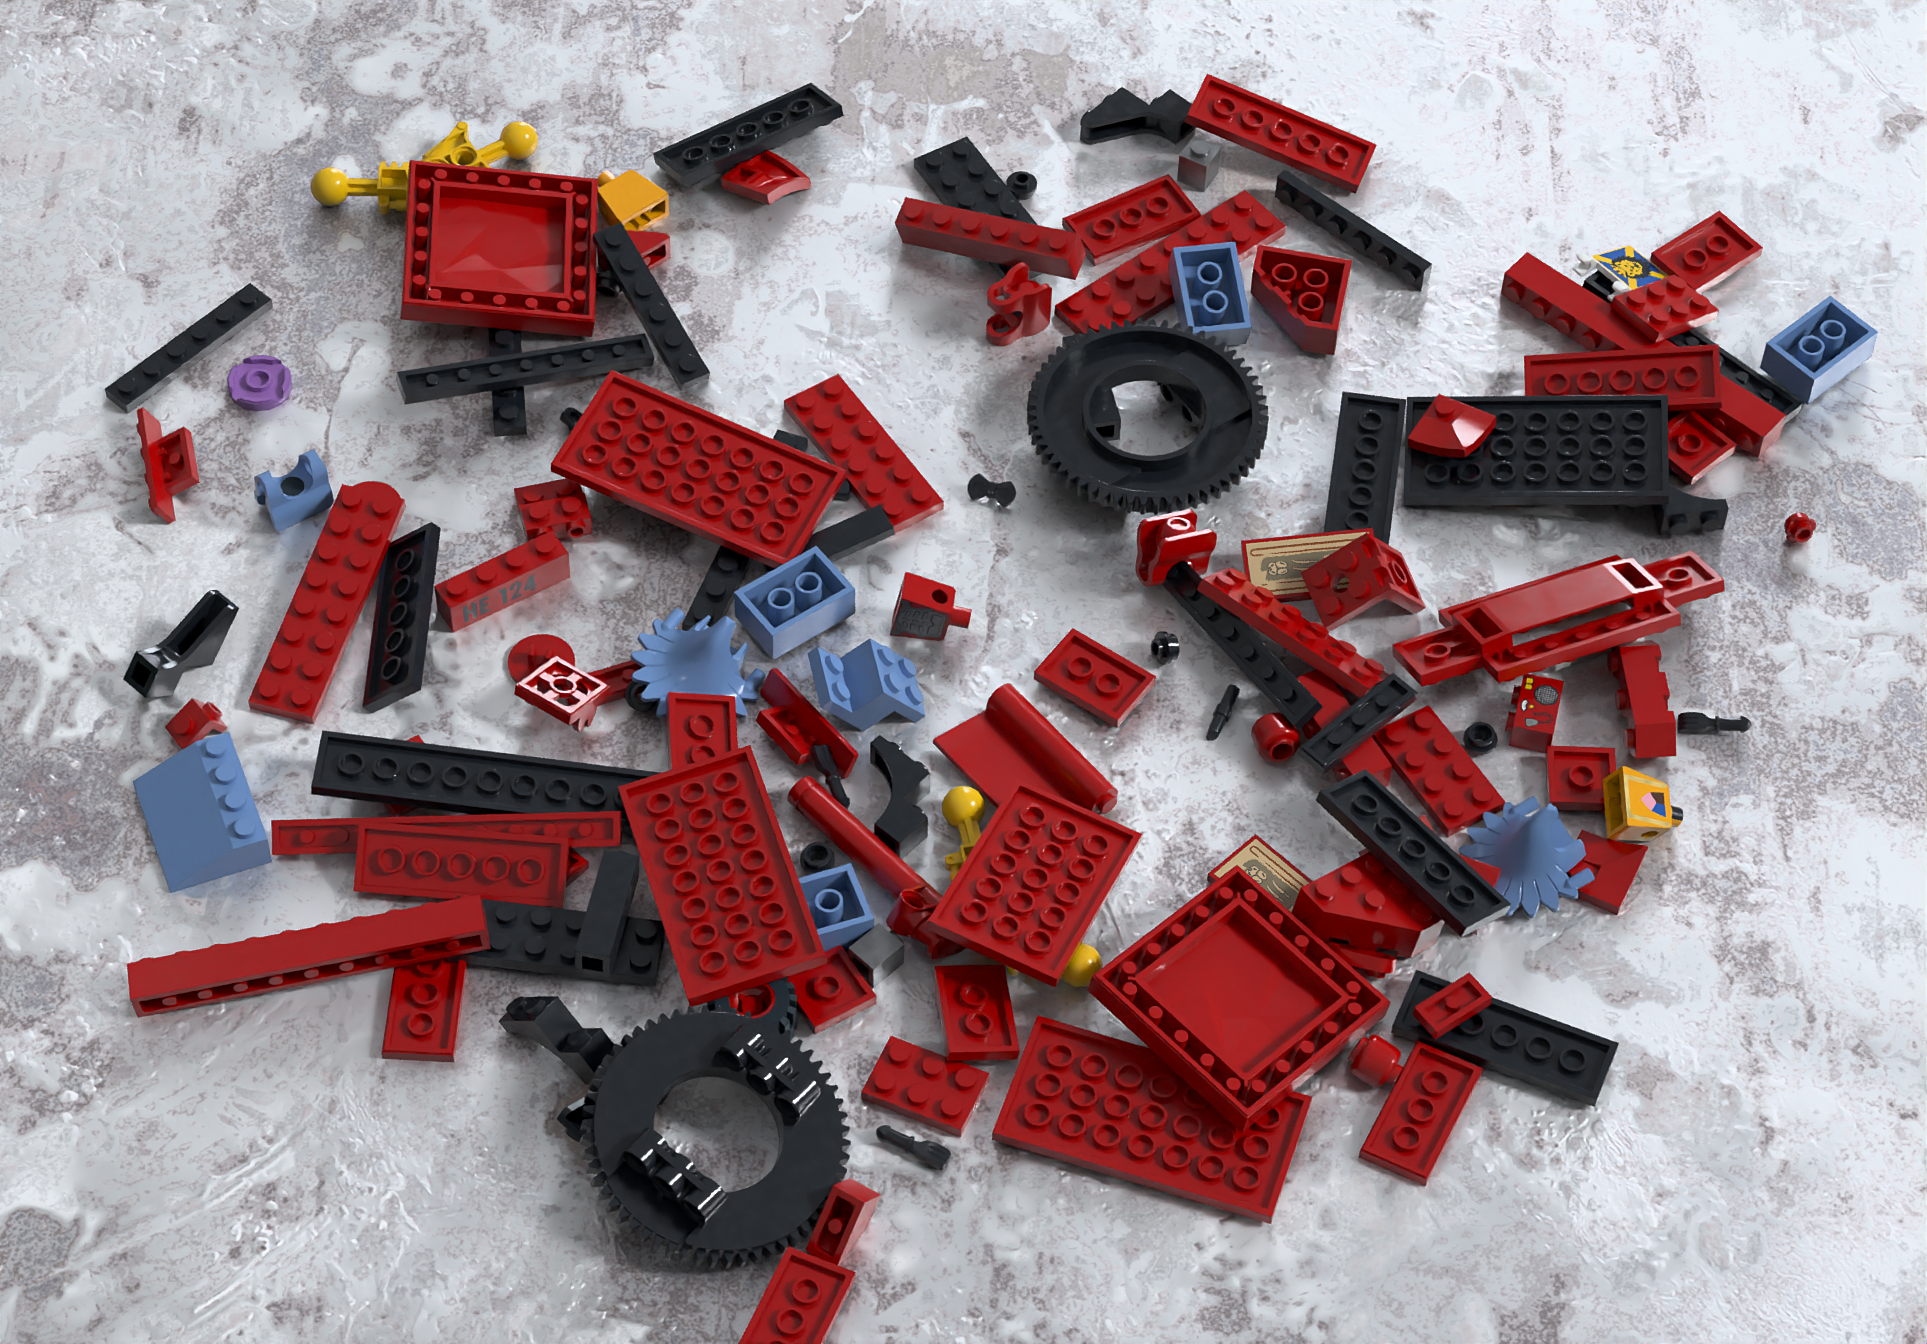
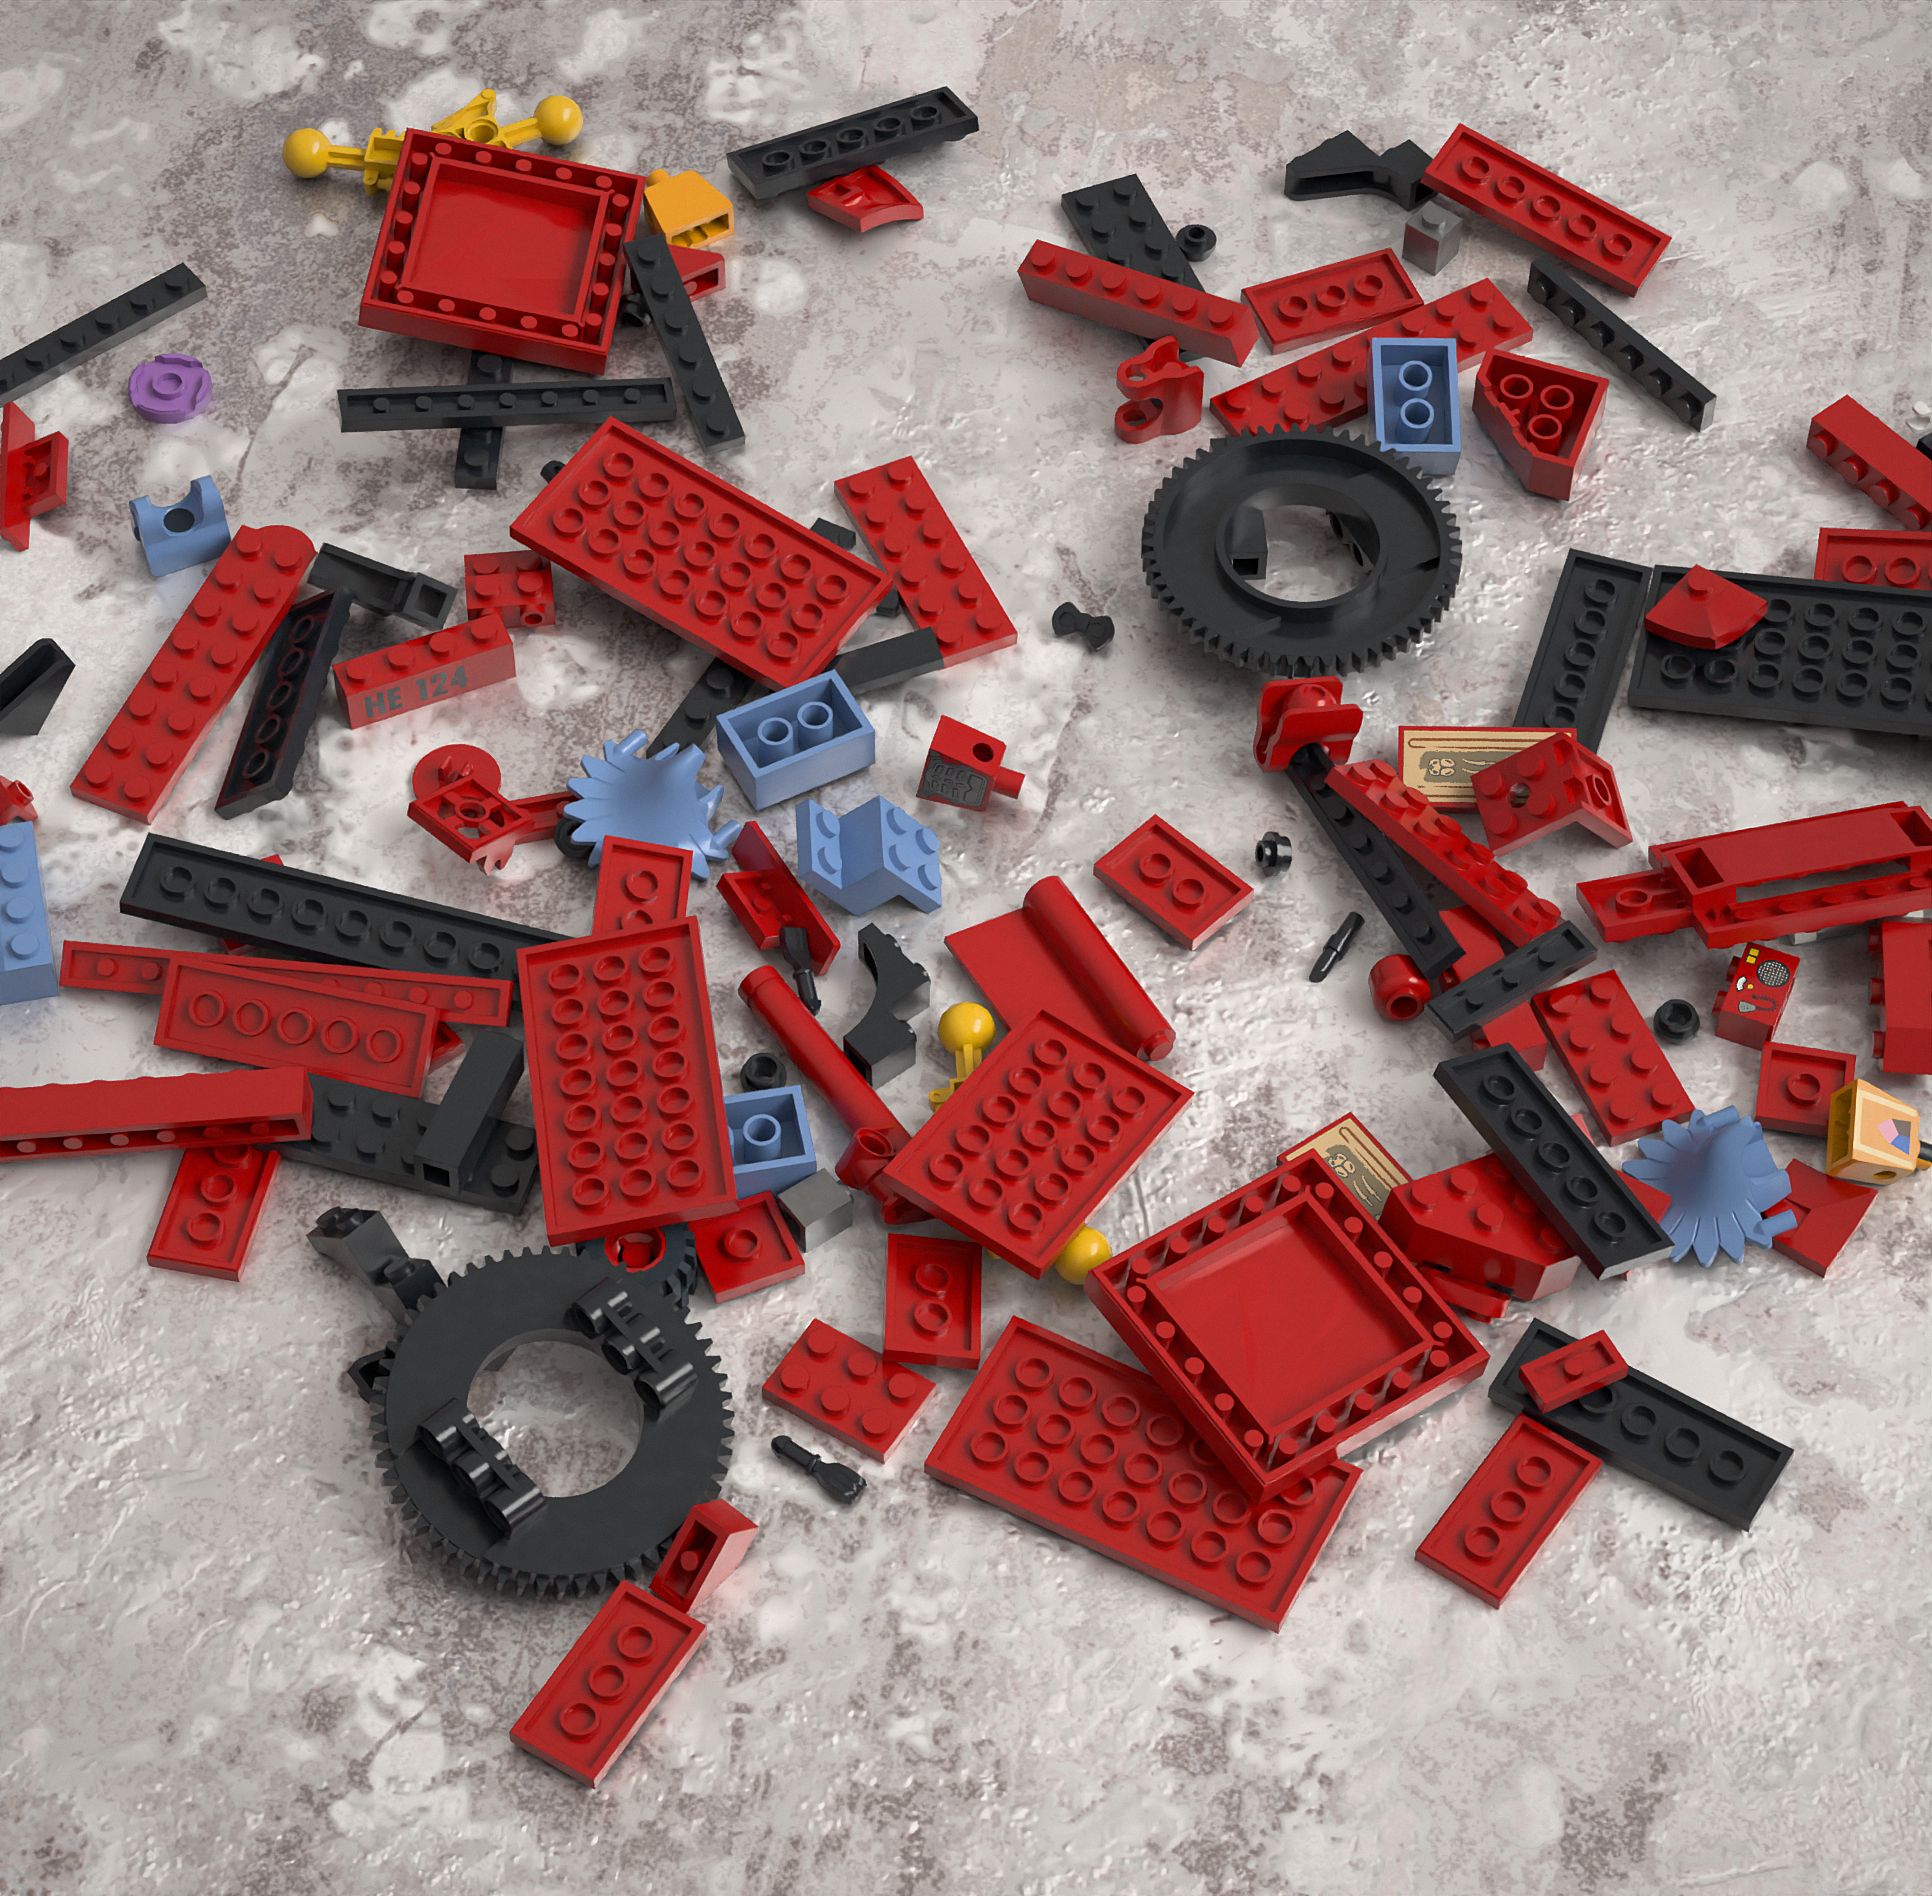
camera: 10 degrees right, 0 degrees up
red head [1347,1034,1403,1088] -> none
none -> black arch [306,543,459,632]

